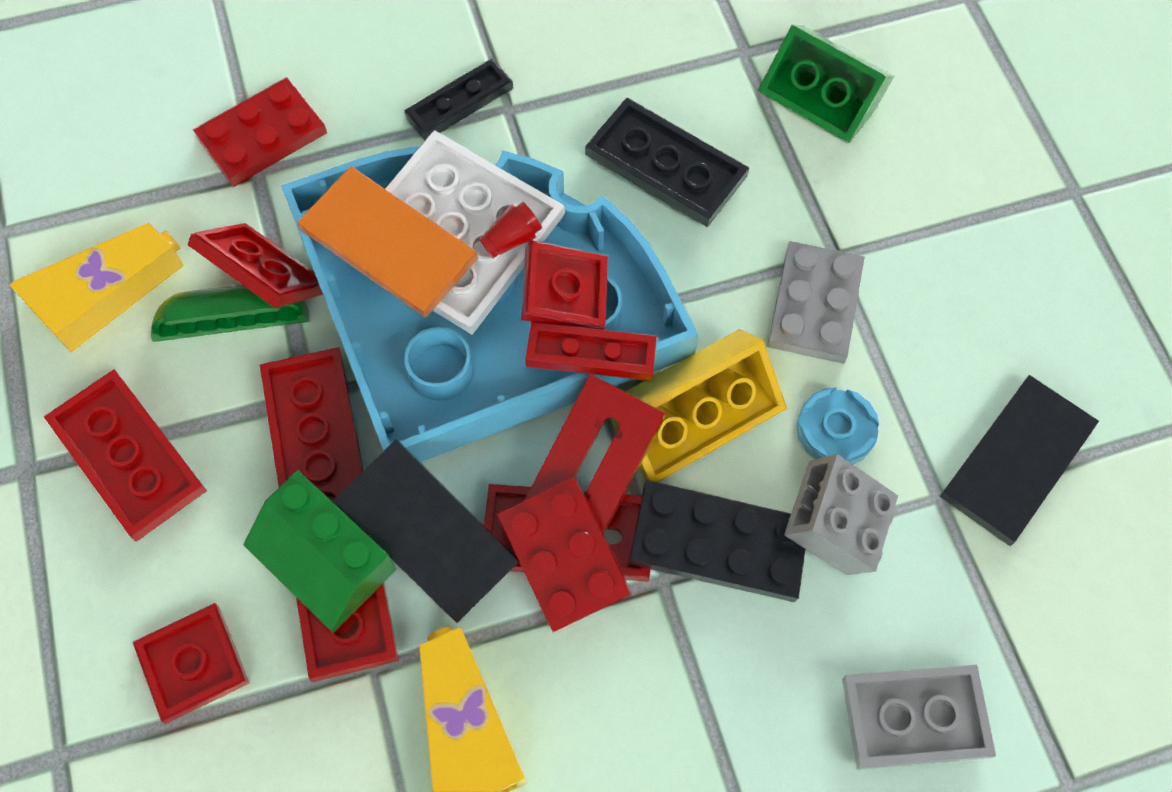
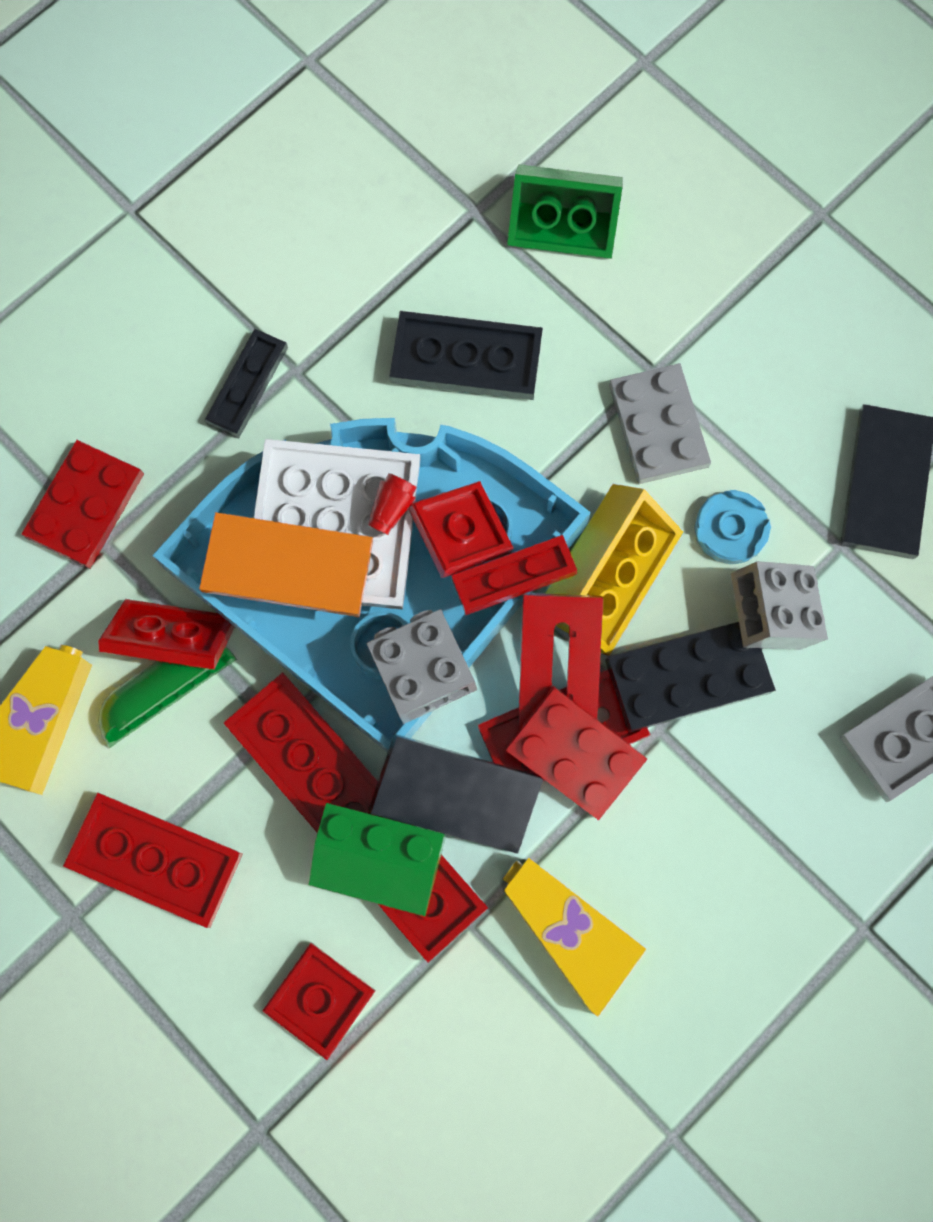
camera: 25 degrees left, 10 degrees up
none -> light grey brick [366,609,477,724]

